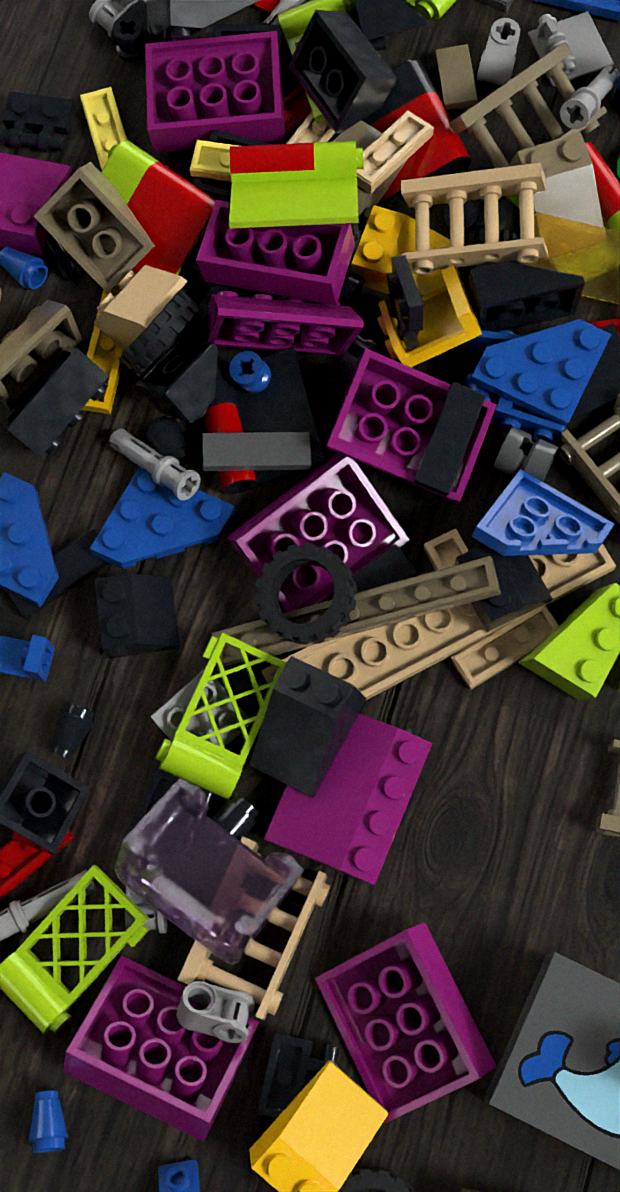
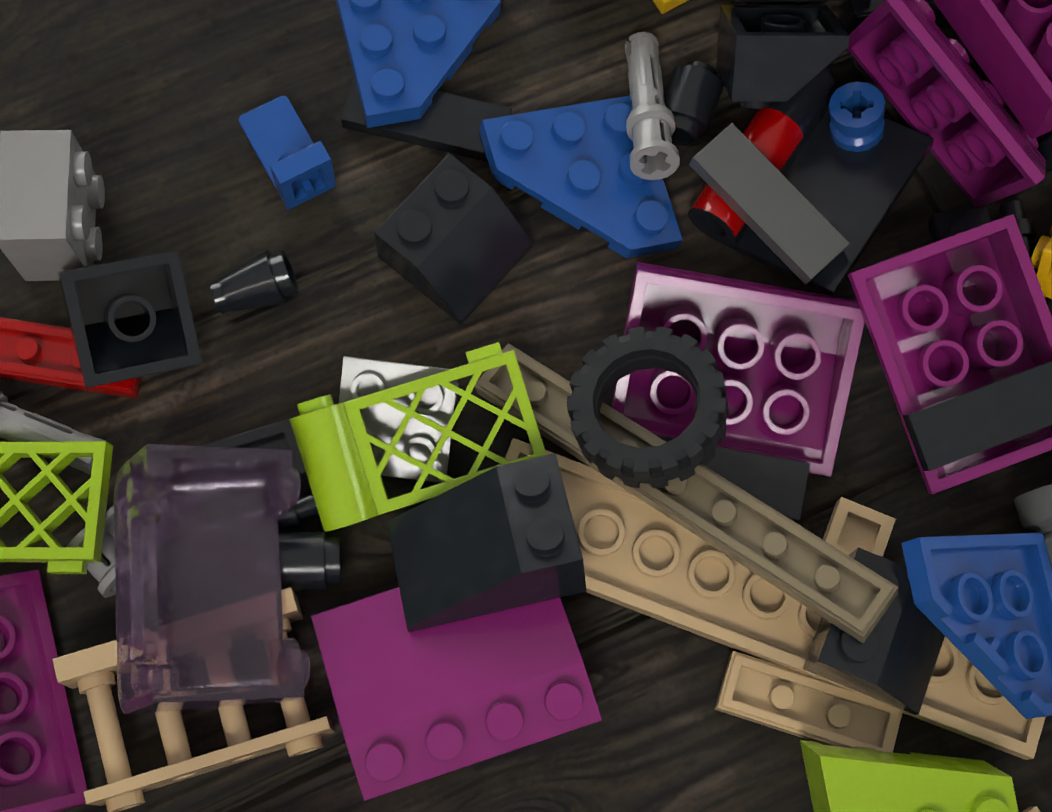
camera: 35 degrees right, 0 degrees up
light grey piece [176,981,255,1043] -> none

